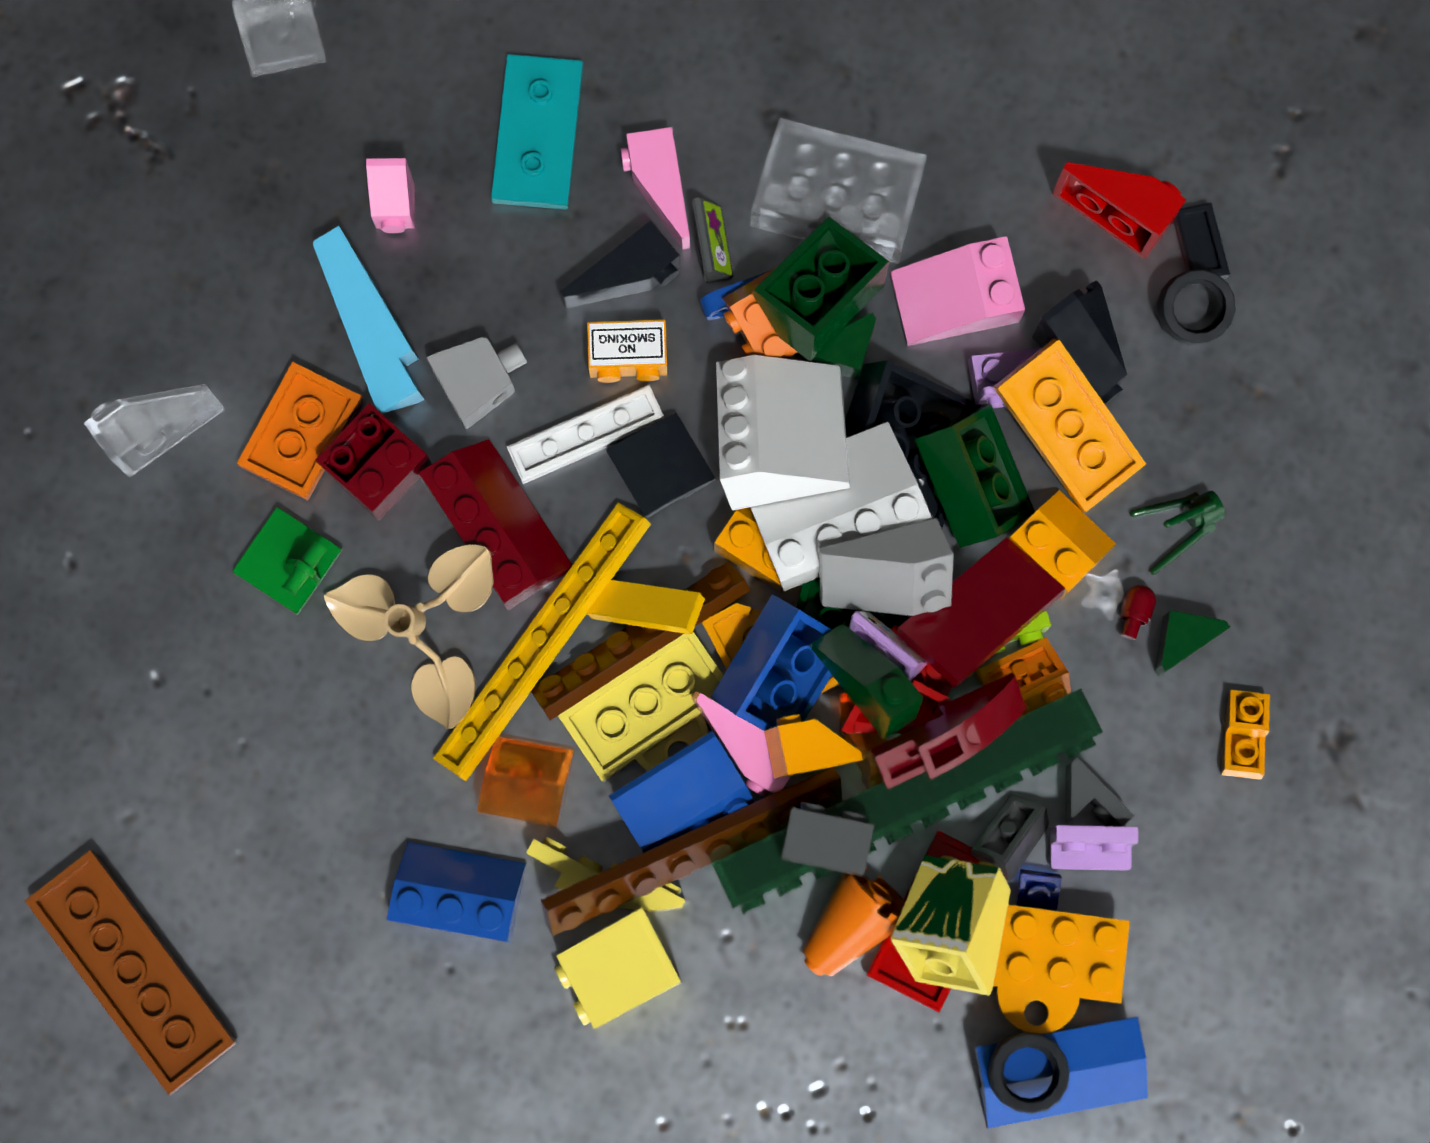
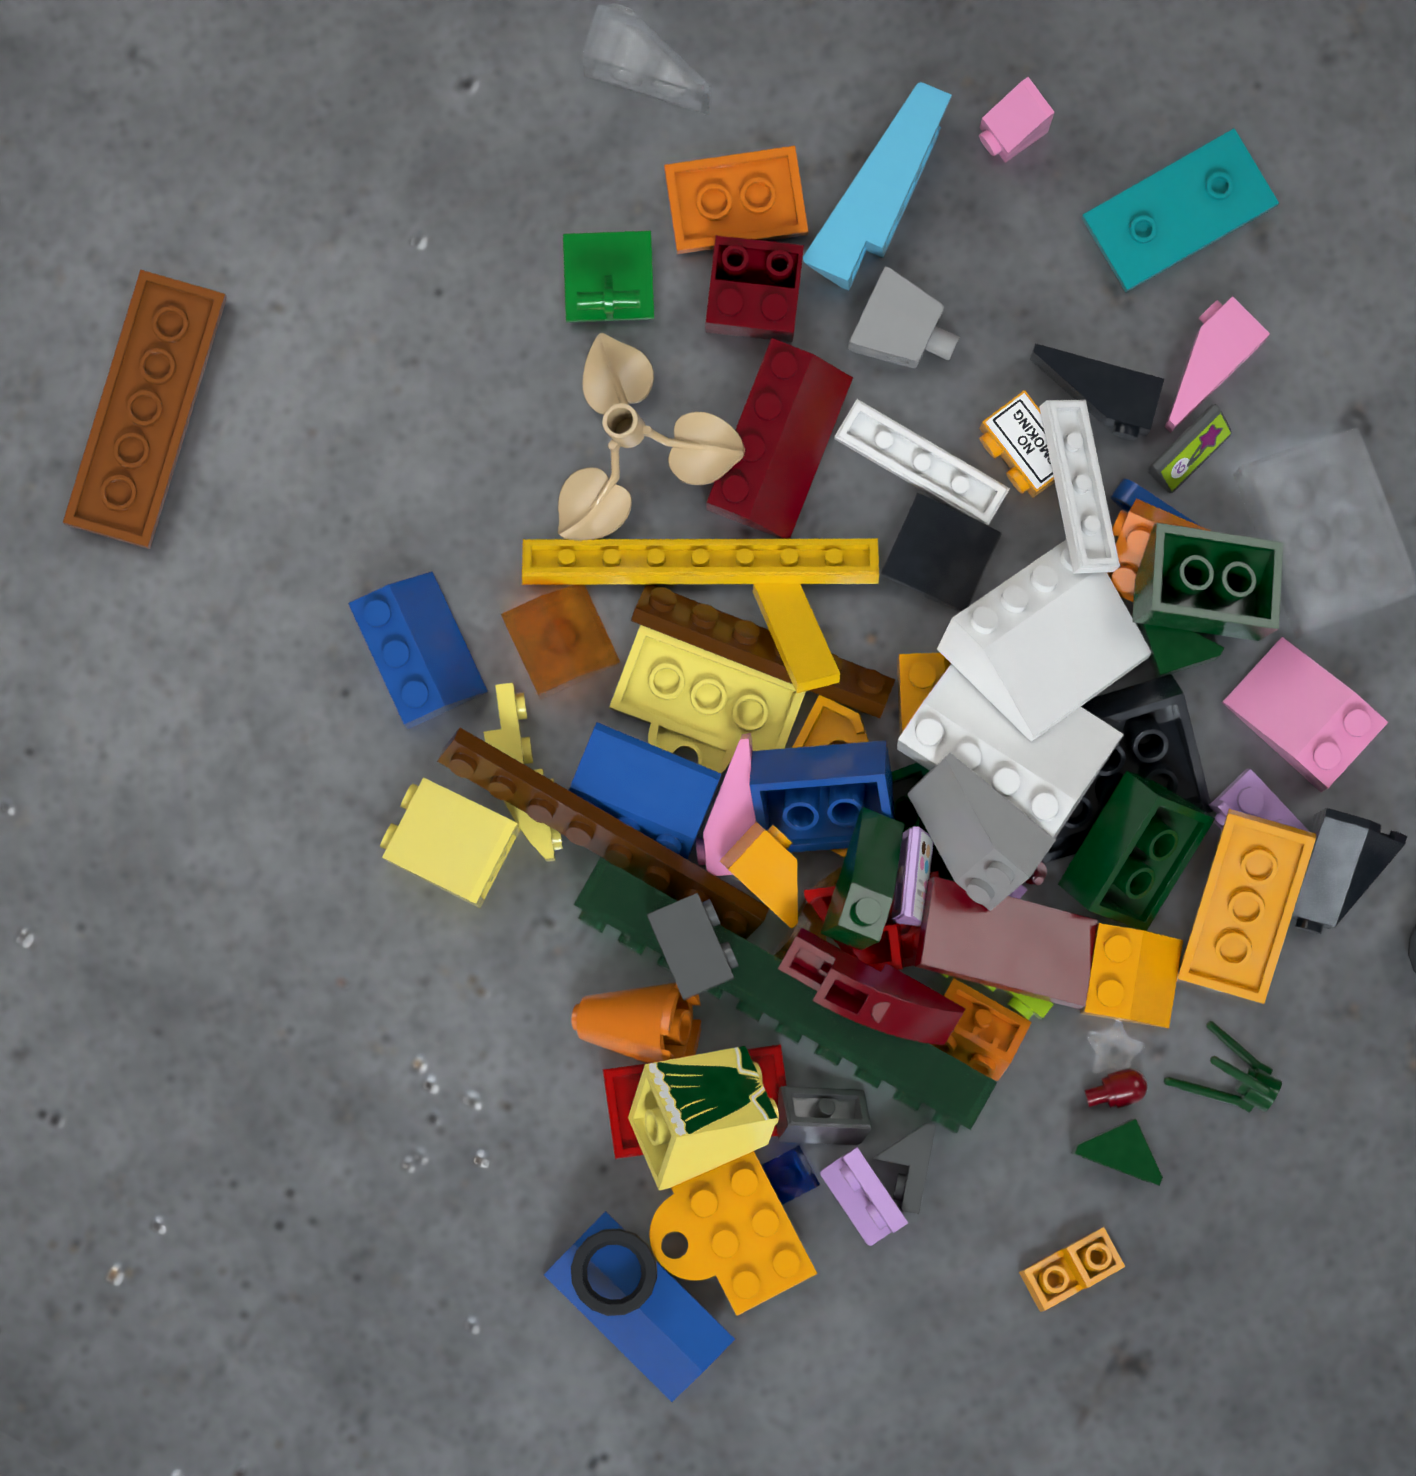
camera: 55 degrees right, 5 degrees up
none -> white tile [1039,400,1120,574]

